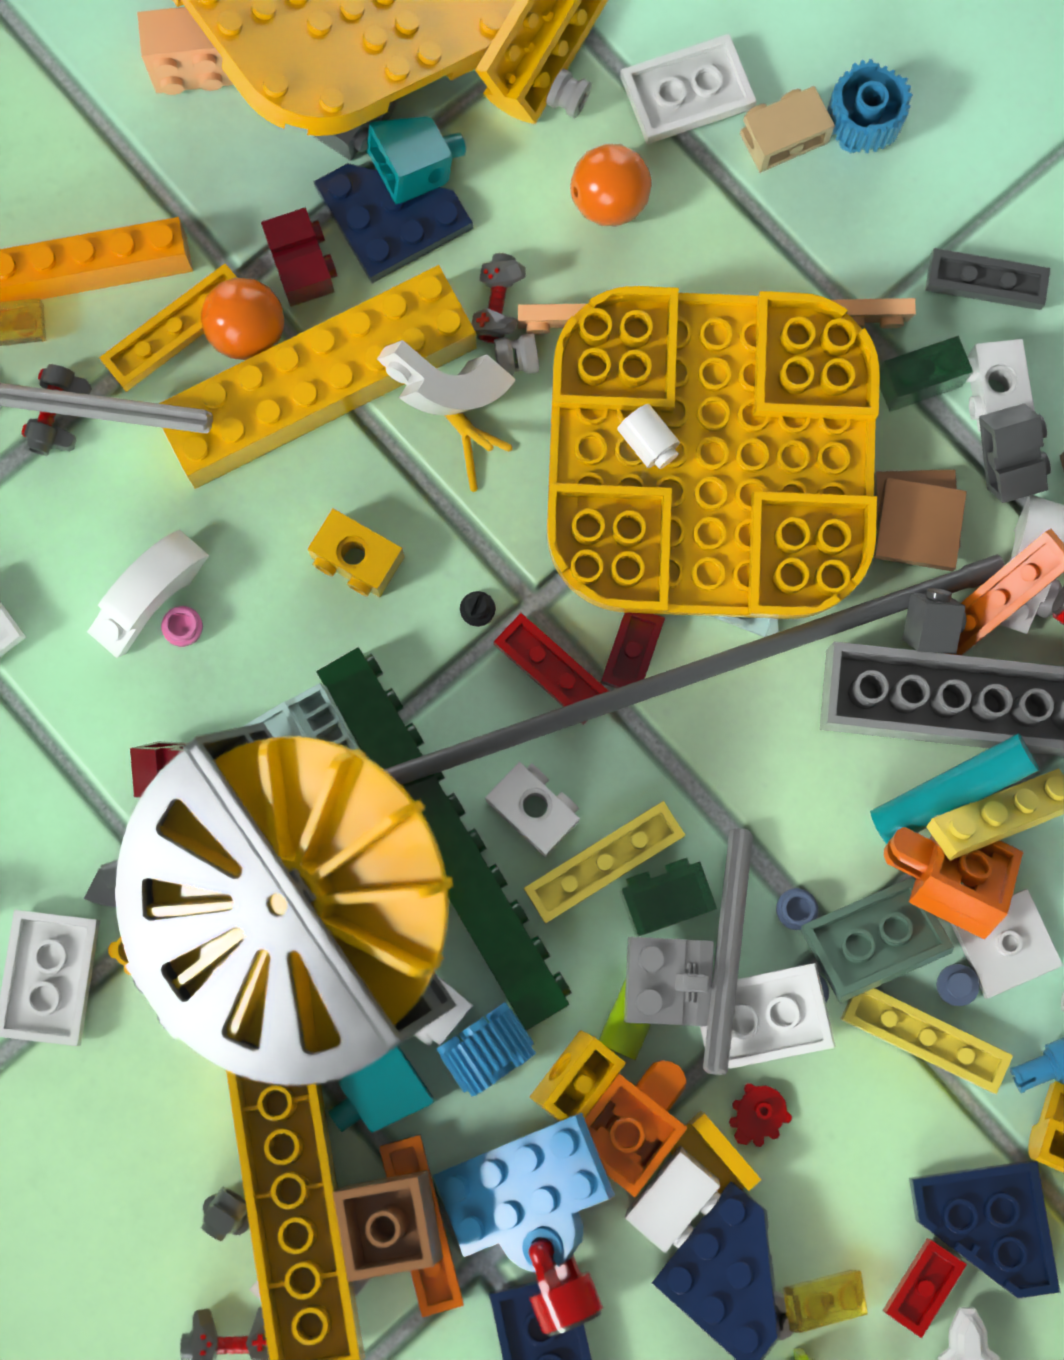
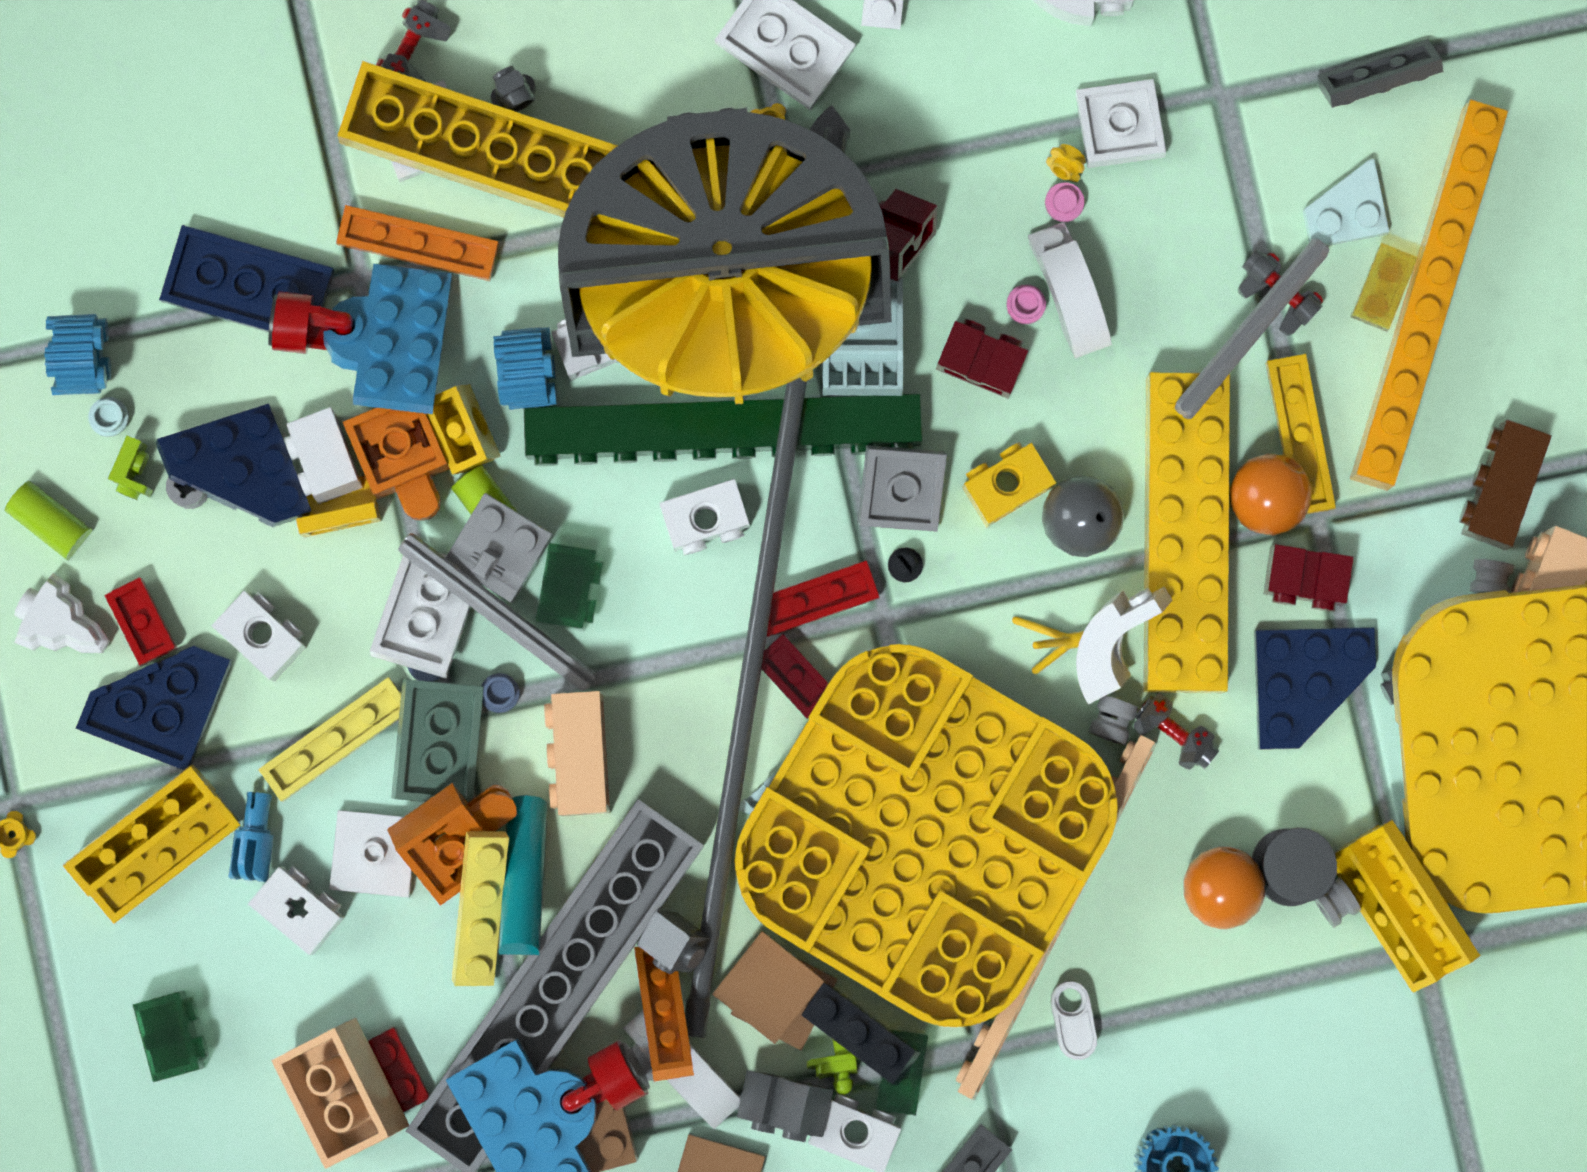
camera: 120 degrees right, 5 degrees up
teal torso [328,1045,435,1133] -> none
medium nougat brick [333,1170,443,1282] -> none
teal torso [367,116,466,204] -> none
light yellow plate [523,801,686,924] -> none
white brick [617,404,680,469] -> none
white plate [620,34,757,144] -> none
red piece [729,1083,792,1147] -> none
tan brick [740,86,835,173] -> none
clear yellow plate [783,1270,868,1333] -> none
sand blue plate [936,964,979,1006] -> none
none -> white brick [211,591,307,682]
none -> light nougat brick [544,691,610,817]
none -> black plate [802,982,920,1086]
none -> lime piece [806,1039,857,1095]
none -> light grey hinge [857,445,947,532]
none -> dark red brick [936,319,1028,399]
none -> dark grey piece [1042,475,1124,557]
none -> bright pink plate [1045,182,1084,222]
none -> yellow plate [1046,144,1086,182]
none -> white piece [1051,981,1097,1060]
none -> dark grey hat [1252,828,1337,907]
none -> reddish brown brick [1459,419,1552,550]
none -> light grey wheel [1469,559,1514,593]

